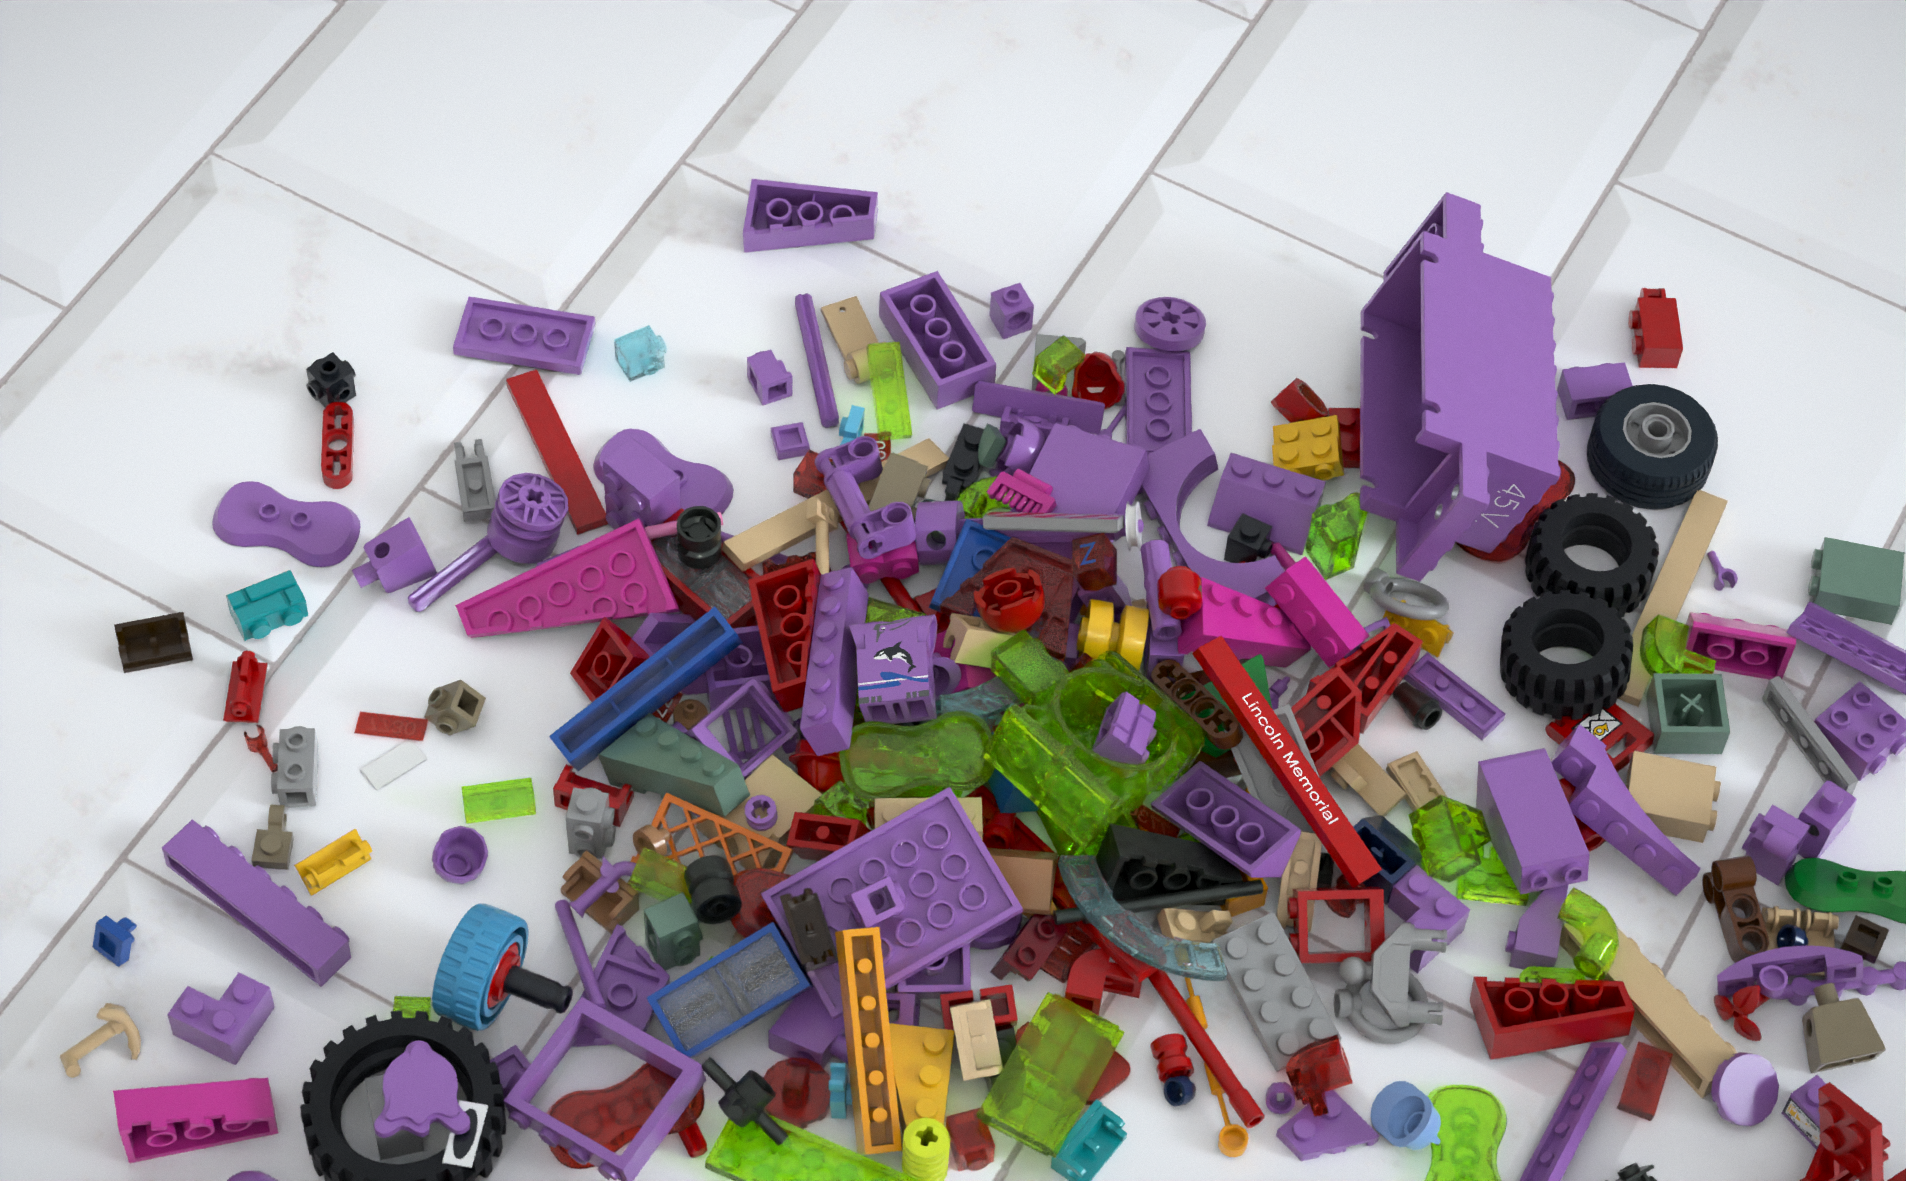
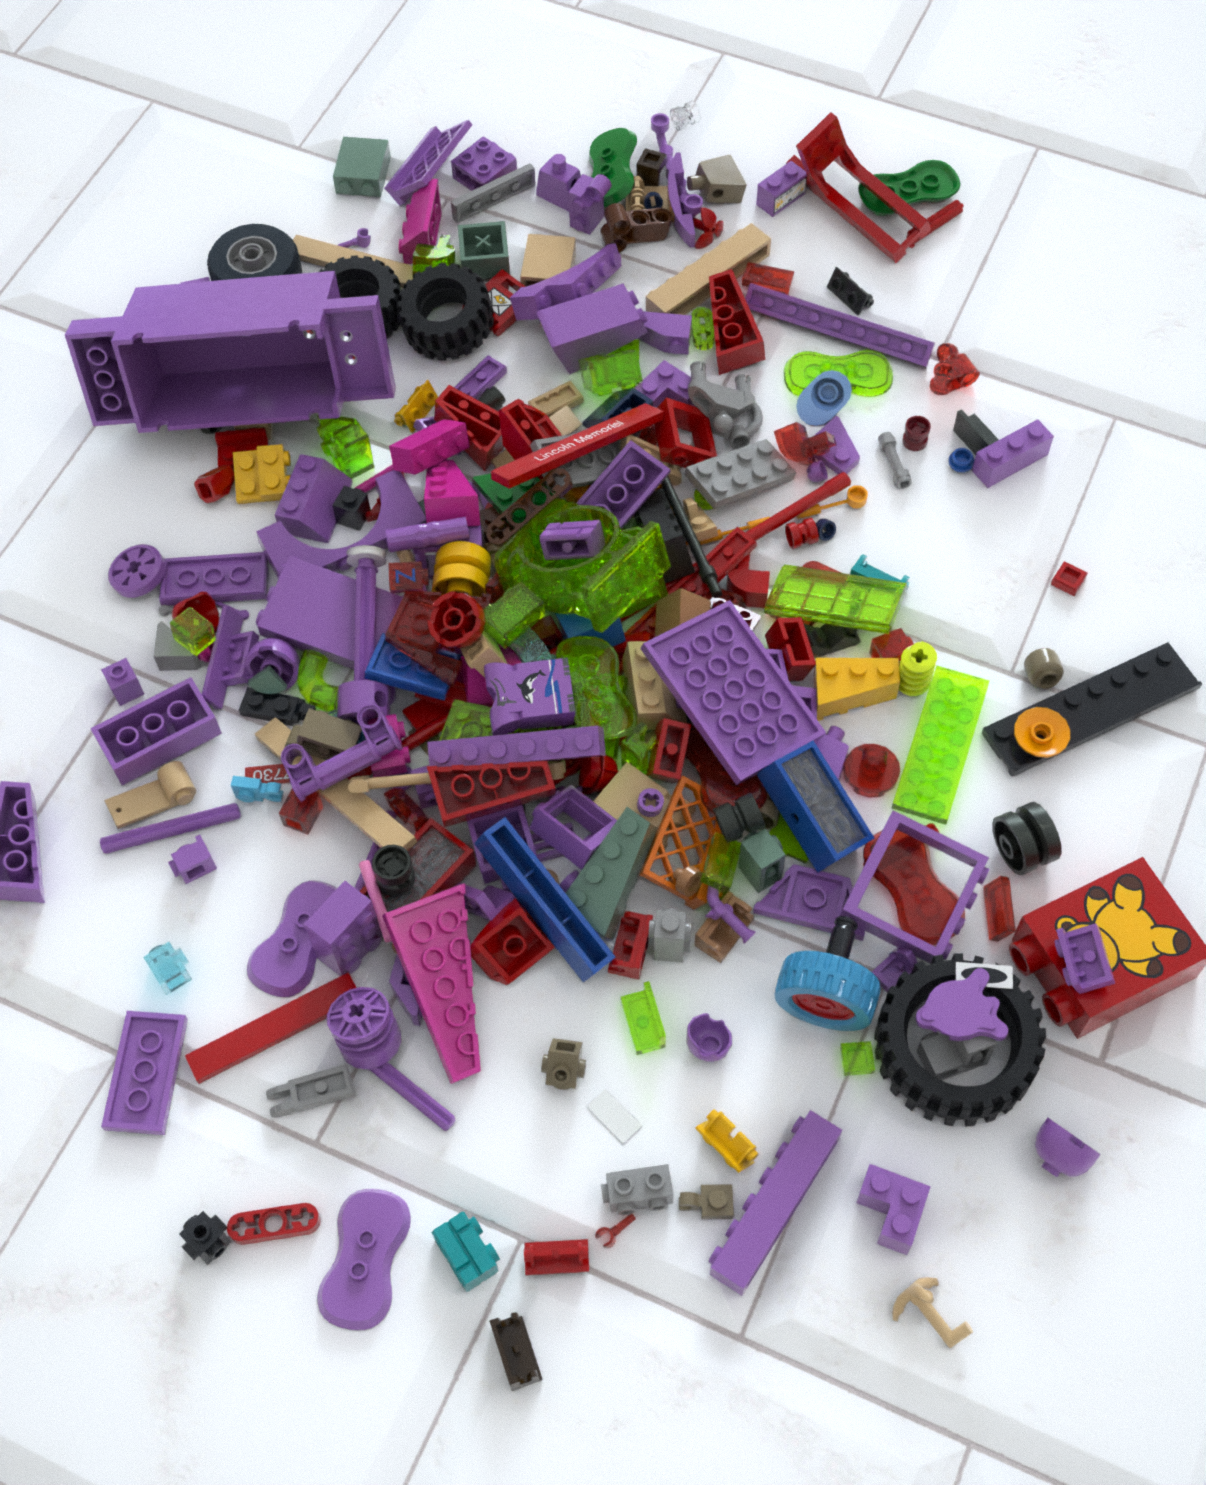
camera: 90 degrees left, 5 degrees up
blue tile [92,915,137,967] -> none
dark pink wedge [113,1078,279,1163] -> none
medium lavender torso [352,517,437,593] -> none
clear red sticker [354,712,428,741] -> none
medium lavender bar [555,899,606,1009] -> none
pearl dark grey bar [701,1057,789,1146] -> none
medium lavender tile [771,422,810,460] -> none
dark brown hinge [780,888,838,973] -> none
medium azure plate [829,1063,852,1119] -> none
light orange brick [835,927,902,1155] -> none
medium lavender brick [844,876,906,929] -> none
clear neon green tile [866,342,913,441] -> none
tan hinge [950,999,1003,1081] -> none
light grey tile [983,512,1124,533] -> none
dark pink piece [987,469,1057,513] -> none
clear light blue tile [1057,855,1227,981] -> none
red head [1157,566,1203,620] -> none
light grey piece [1364,568,1449,620] -> none
clear neon green cylinder [1558,887,1619,980] -> none
red brick [1628,288,1683,368] -> none
tile [1711,1052,1779,1126] -> none

